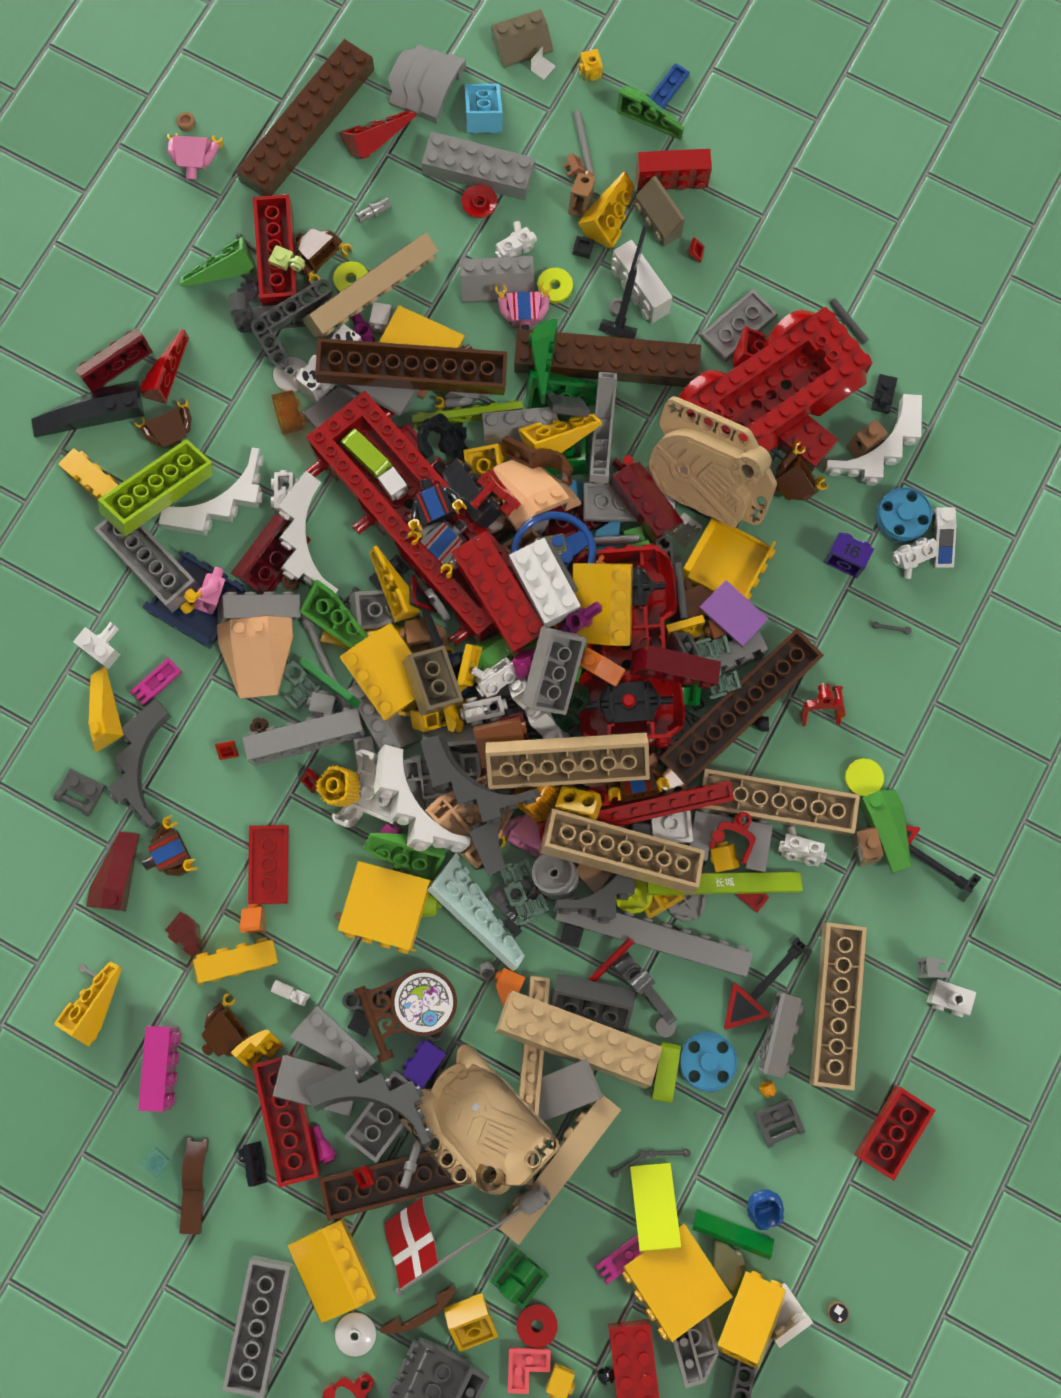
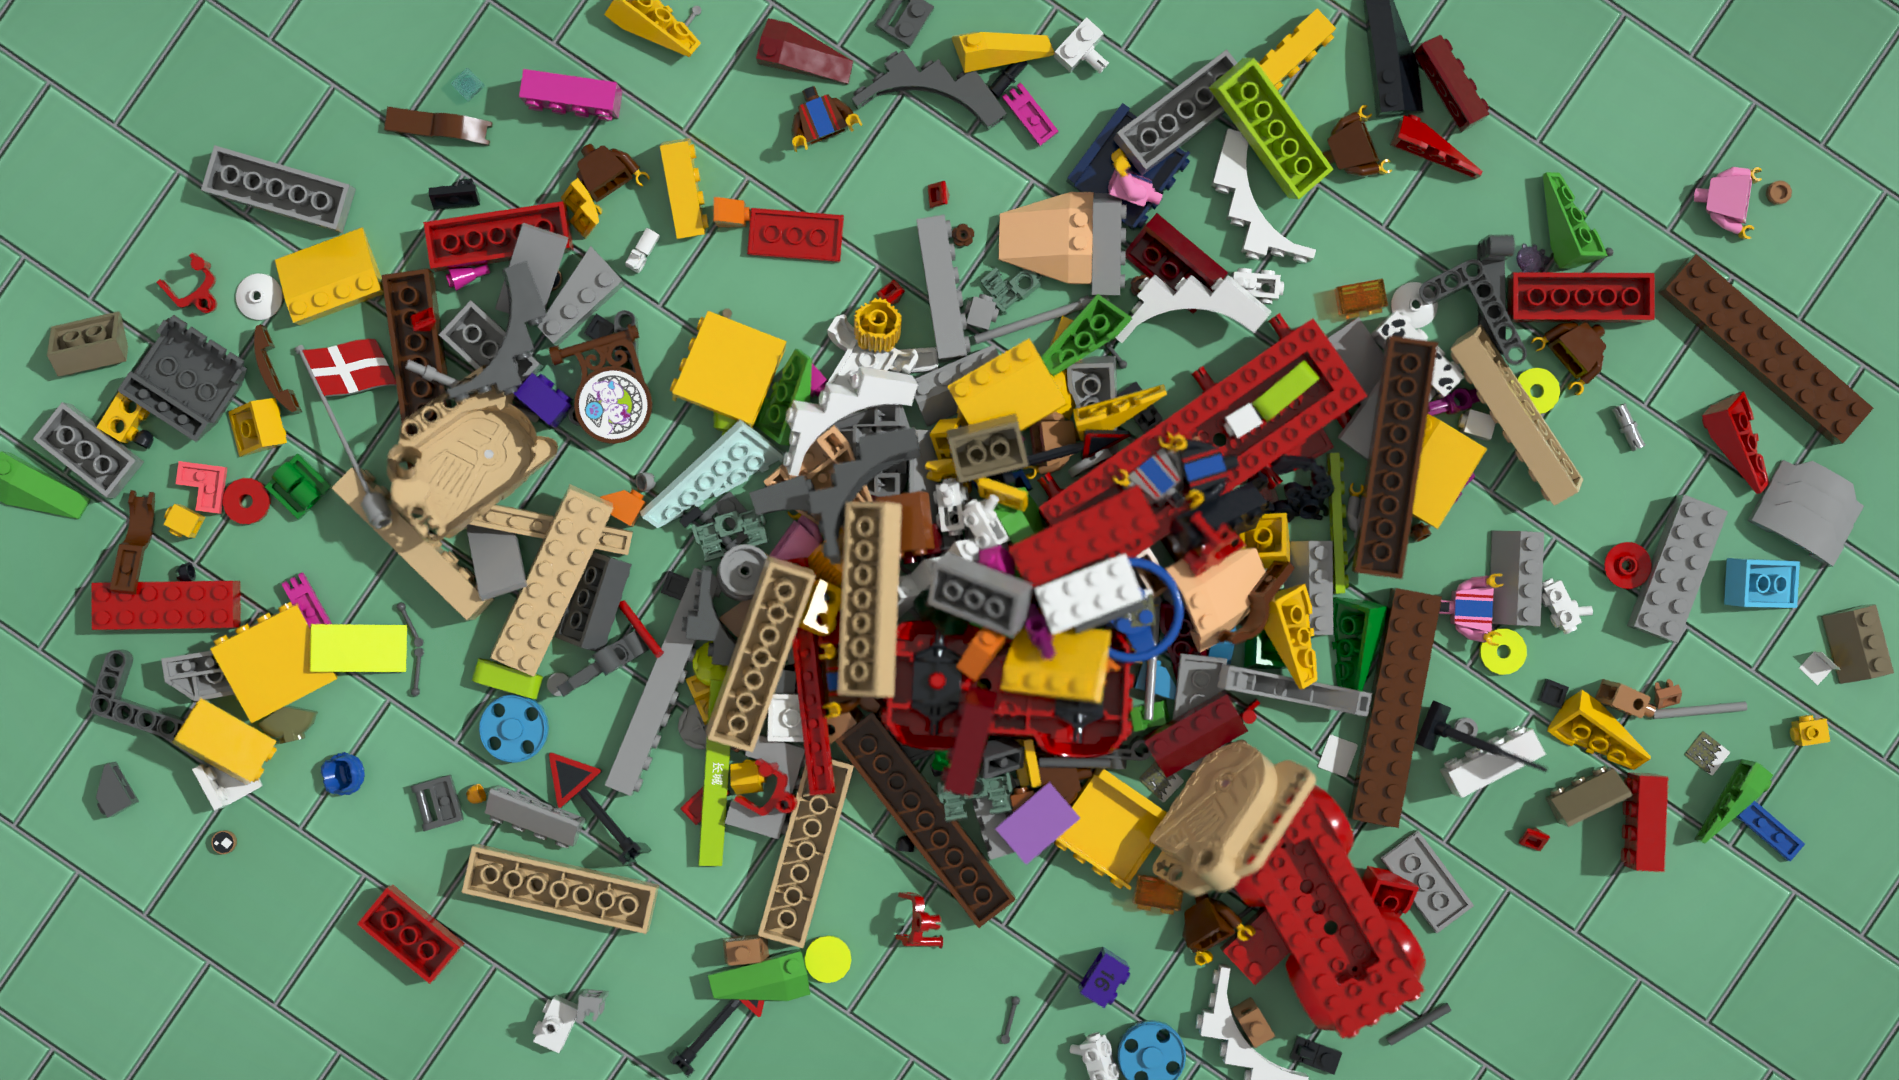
camera: 95 degrees right, 10 degrees up
clear red slope [165,911,202,956] -> none
yellowish green plate [268,245,305,272] -> none
green tile [299,657,361,708] -> none
green wedge [528,319,558,404] -> none
dark grey tile [546,393,590,417] -> none
green tile [692,1209,774,1260] -> none
white brick [778,826,827,867] -> none
none -> black axle [988,61,1028,98]
none -> clear orange brick [1132,874,1184,915]
none -> white sticker [1318,735,1358,777]
none -> sticker [1685,731,1730,775]

